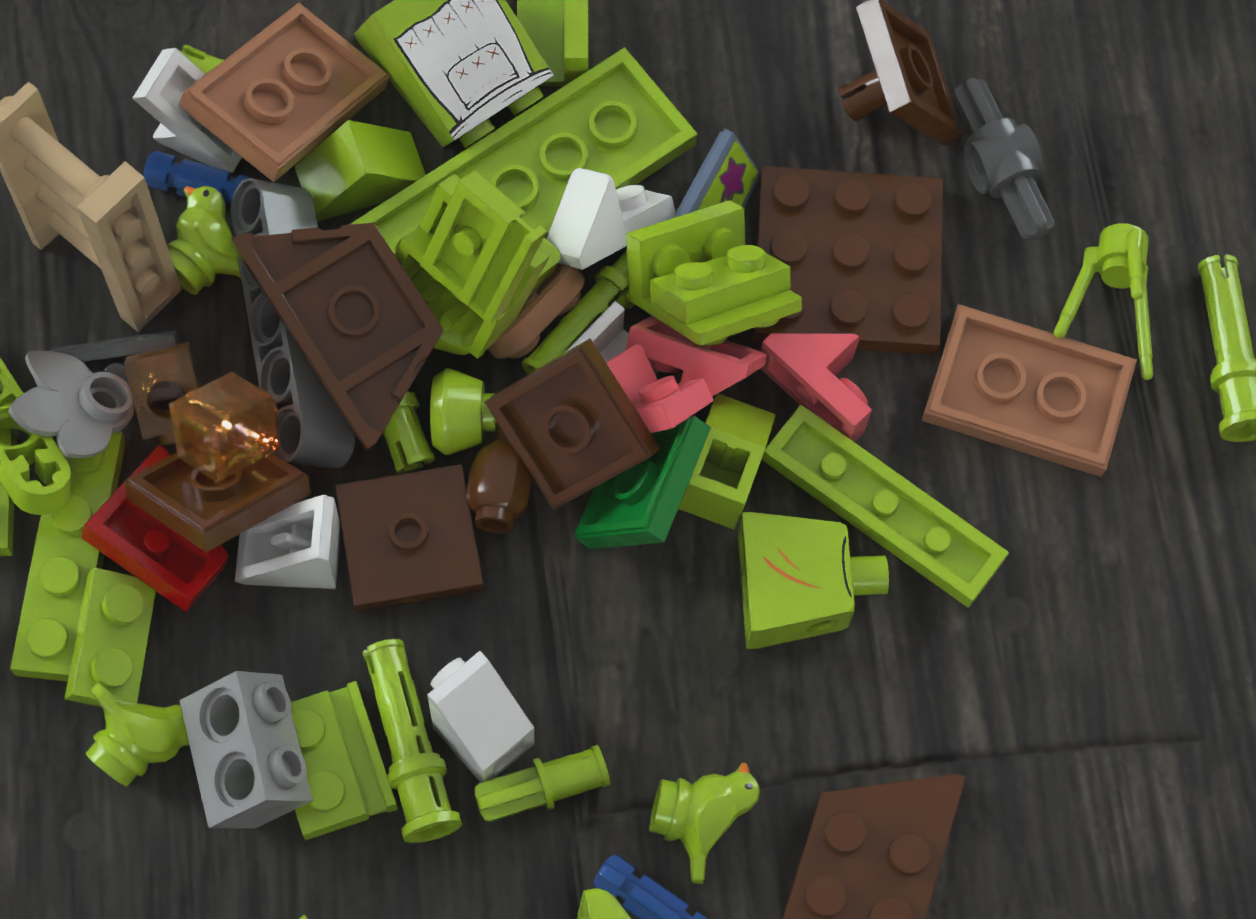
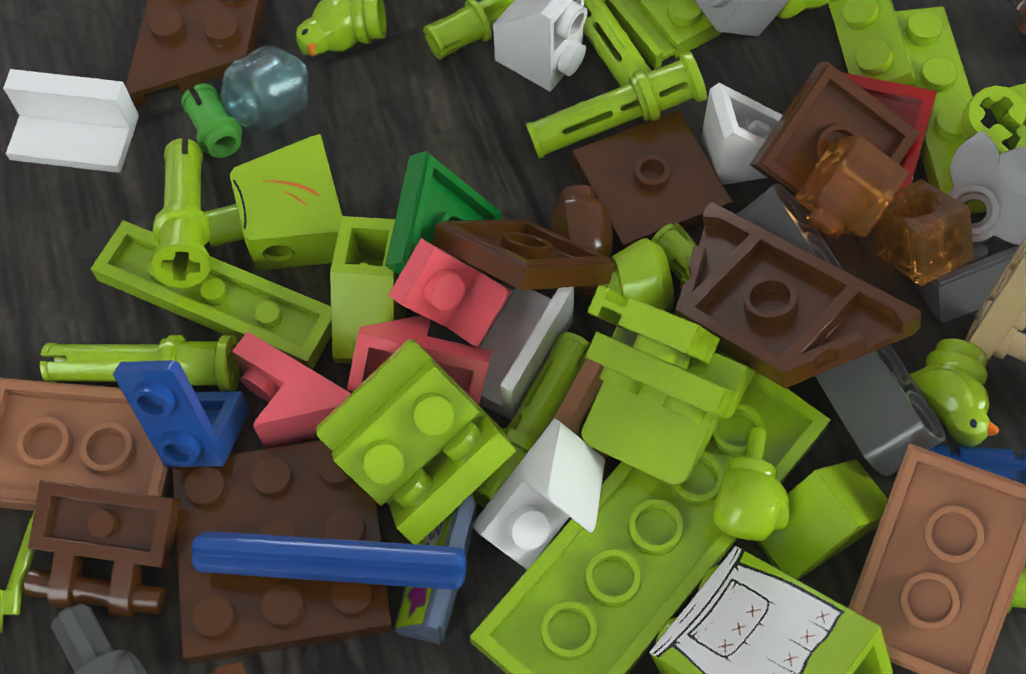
camera: 175 degrees right, 5 degrees down
none -> white panel [3,69,139,173]
none -> reddish brown plate [24,480,181,618]
none -> lime pin [40,335,241,392]
none -> blue bracket [113,360,250,467]
none -> lime pin [151,138,210,288]
none -> bright green pin [181,84,242,158]
none -> blue axle [191,531,467,590]
none -> clear light blue head [220,45,309,132]
none -> lime pin [526,50,708,158]
none -> lime piece [712,427,790,541]

